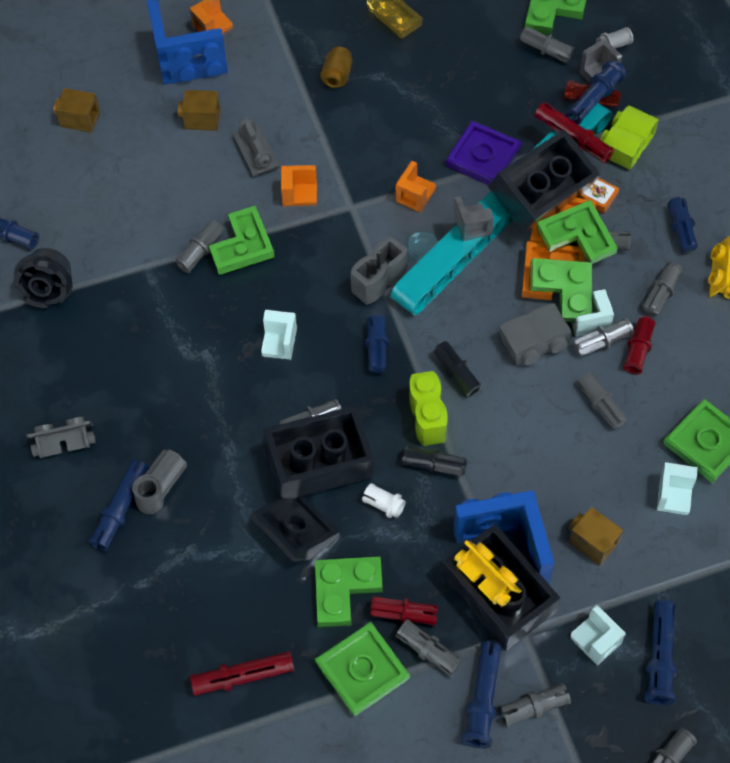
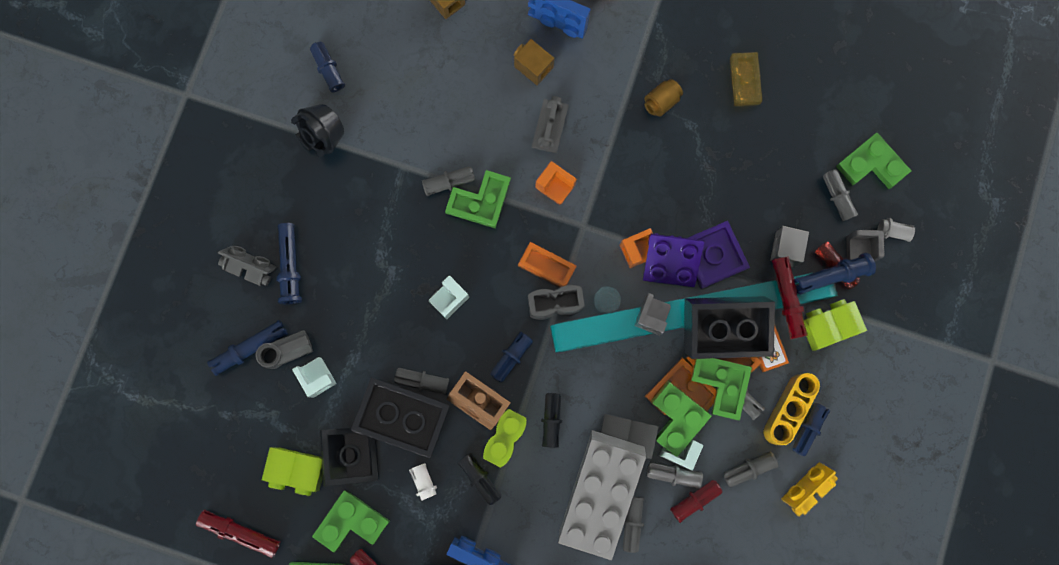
camera: 30 degrees right, 20 degrees up
none -> lime brick [262,447,323,496]
none -> dark blue pin [277,223,303,305]
none -> light aqua panel [292,357,337,398]
none -> medium nougat brick [446,371,510,430]
none -> orange tile [518,242,577,288]
none -> light grey brick [558,430,646,560]
none -> dark purple hinge [643,233,705,287]
none -> yellow beam [763,373,820,445]
none -> light grey brick [770,226,809,269]

